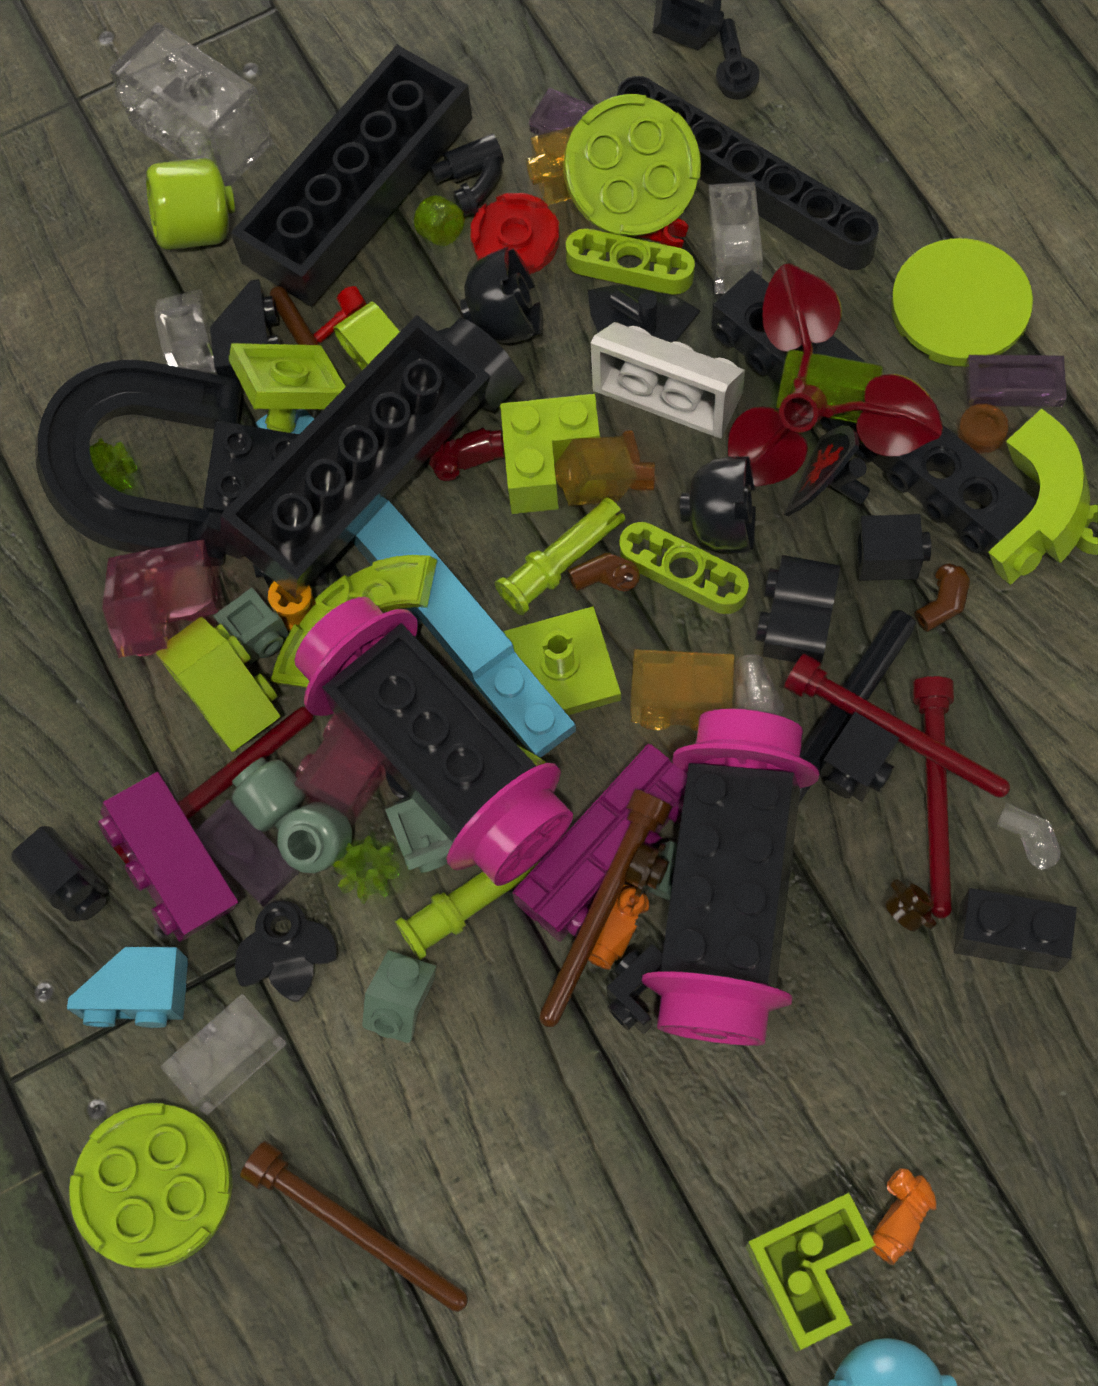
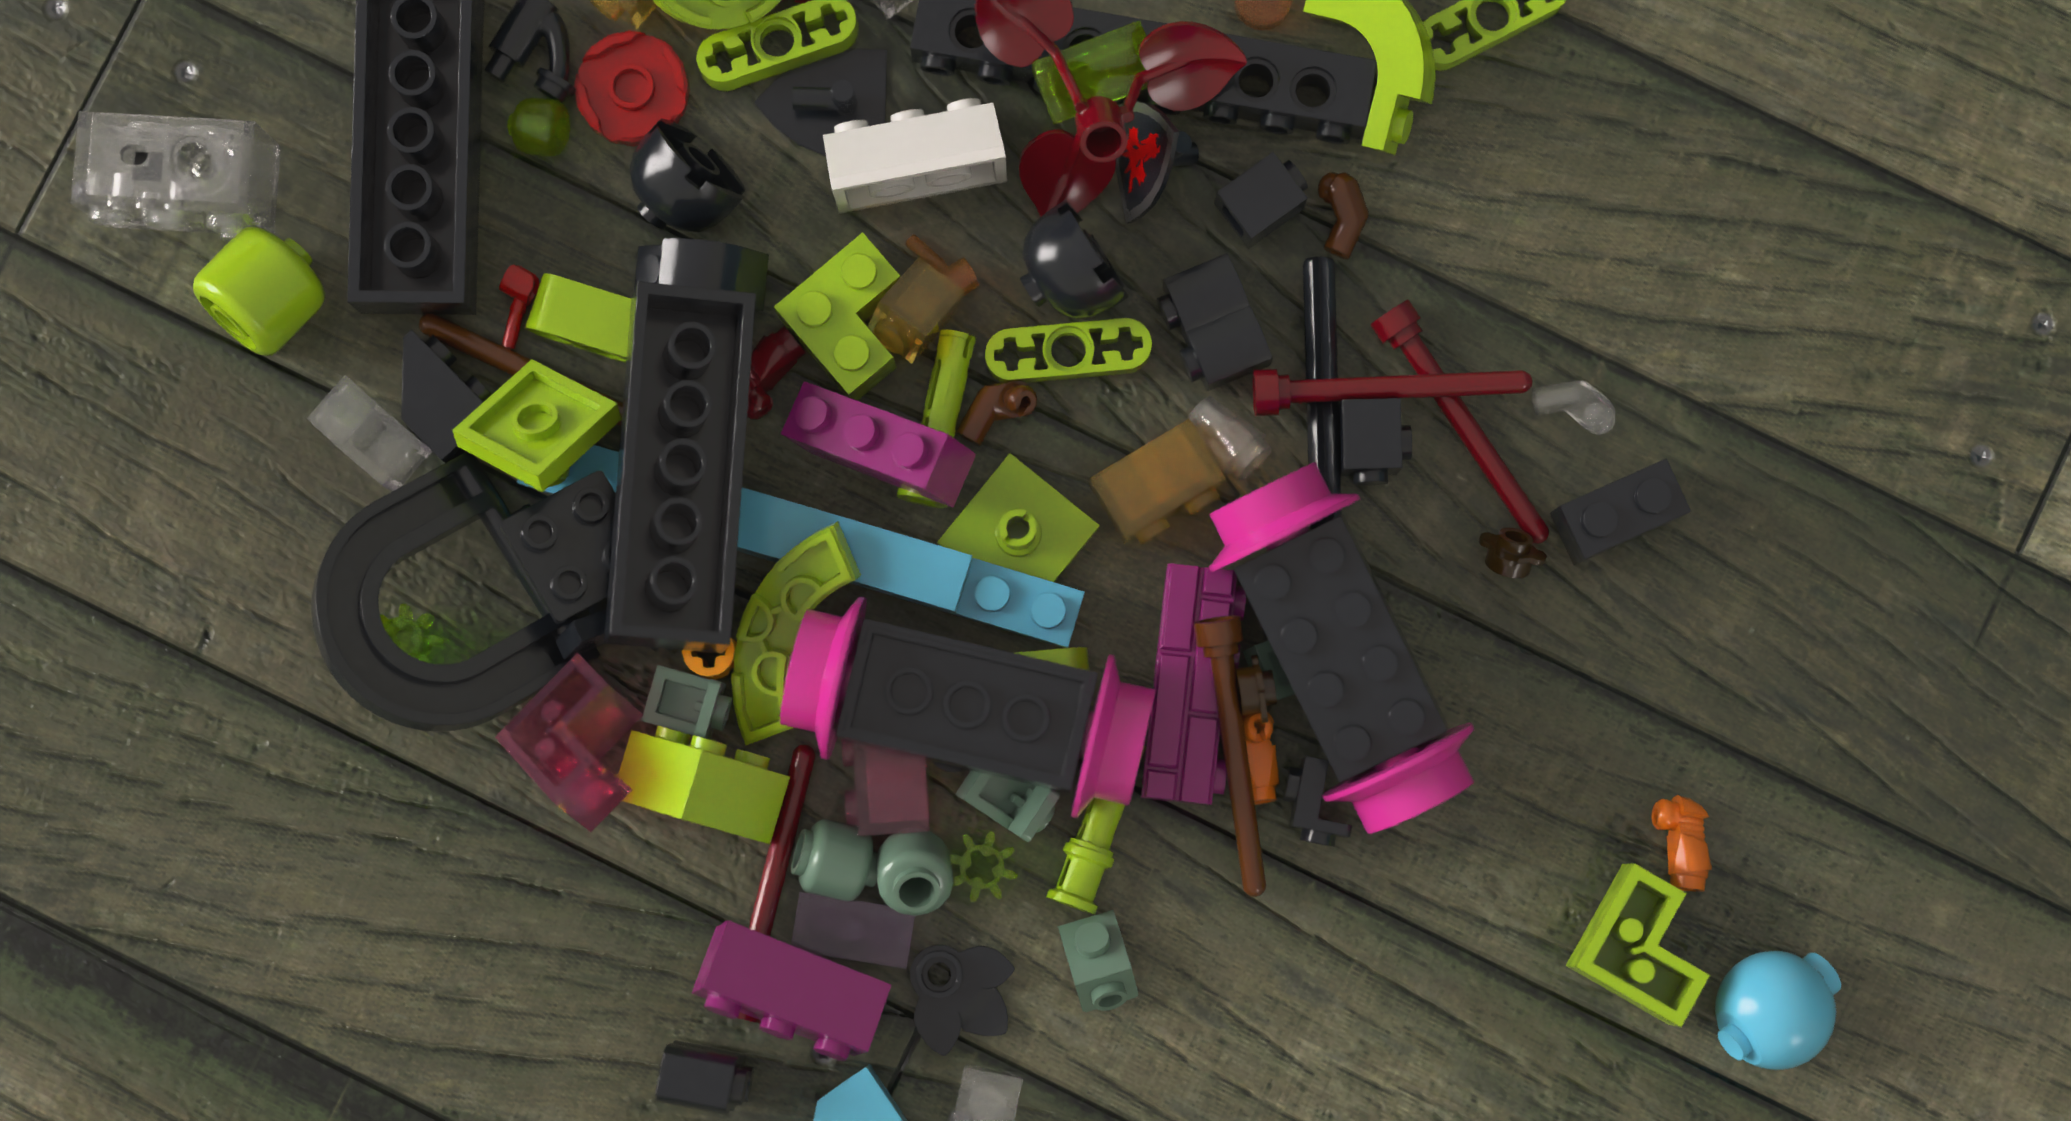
camera: 40 degrees left, 15 degrees up
none -> magenta brick [781,381,977,508]

